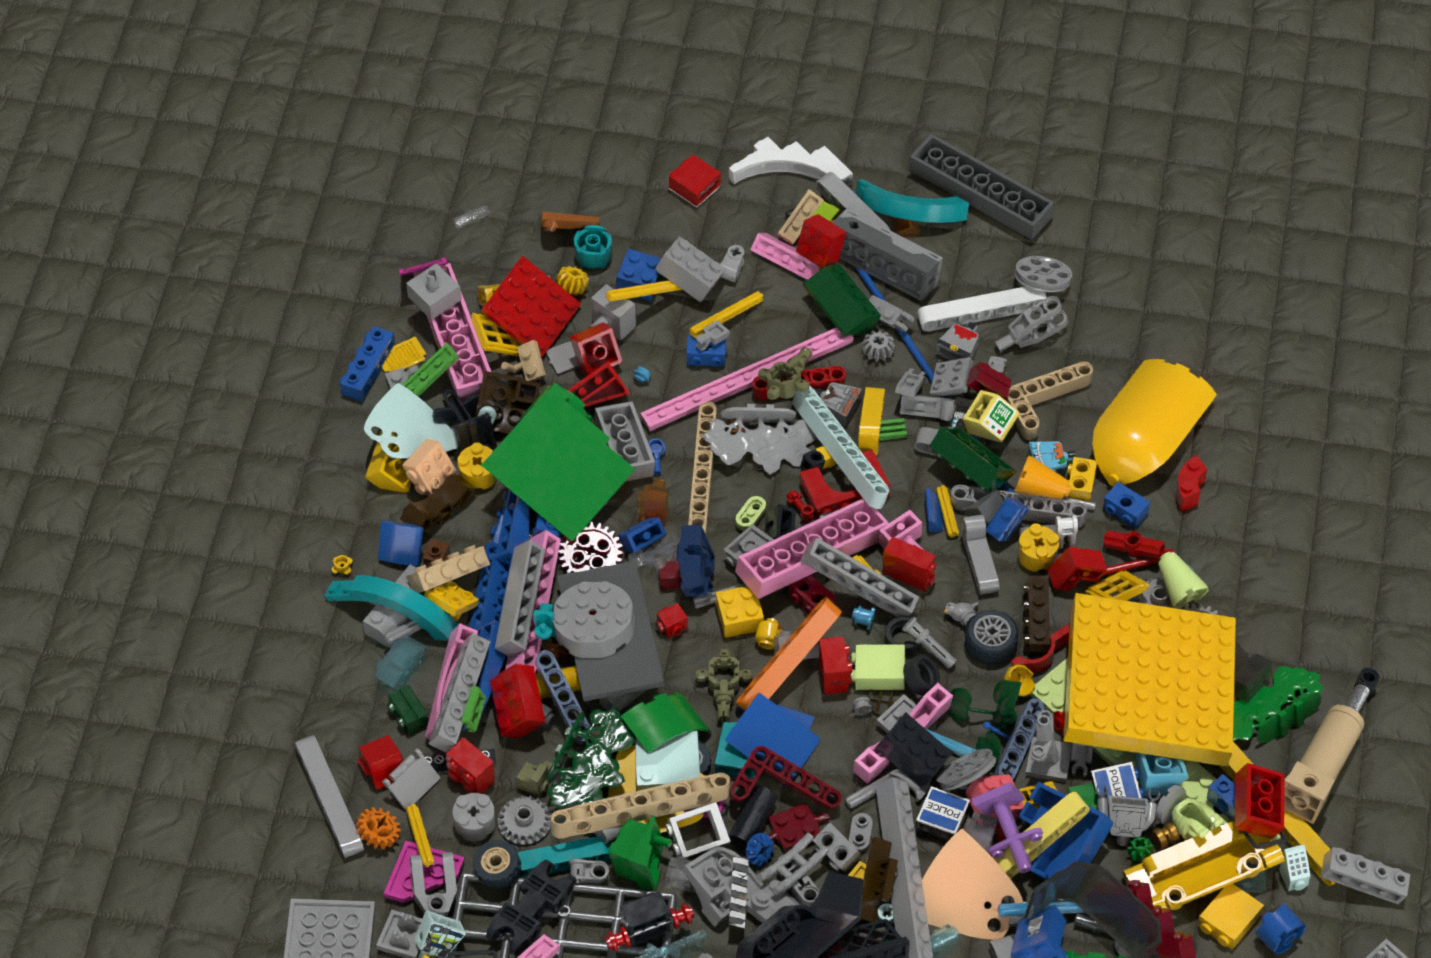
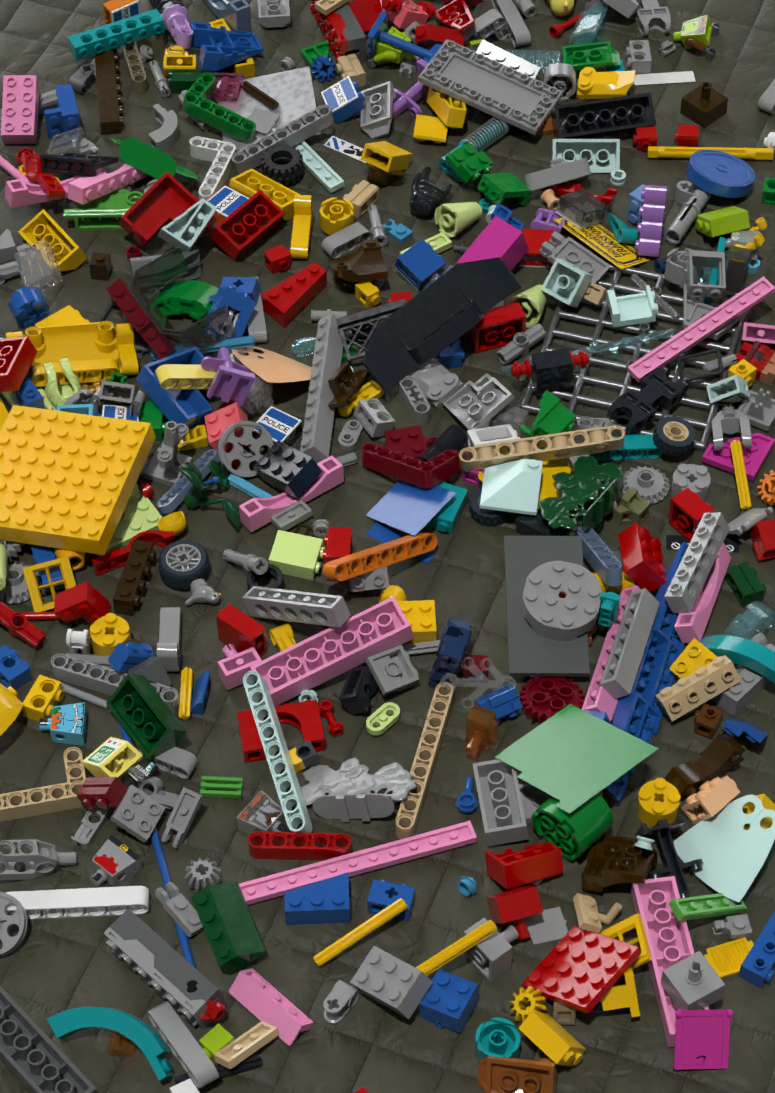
camera: 170 degrees left, 5 degrees down
bright green tile [461,686,486,732] -> none
green panel [621,692,712,752] -> none
red brick [655,603,688,638] -> none
light grey plate [696,320,730,351] -> none
olive piece [696,649,753,722] -> none
sticker [729,856,749,929] -> none
blue gear [746,833,775,867] -> none
light grey piece [756,832,829,895] -> none
olive piece [758,346,812,400] -> none
red brick [796,214,846,268] -> none
yellow beam [858,387,885,456] -> none
black tyre [903,654,940,696] -> none
light orange cone [1015,455,1072,499] -> none
none -> blue wedge [284,872,350,925]
none -> yellow brick [518,1011,586,1066]

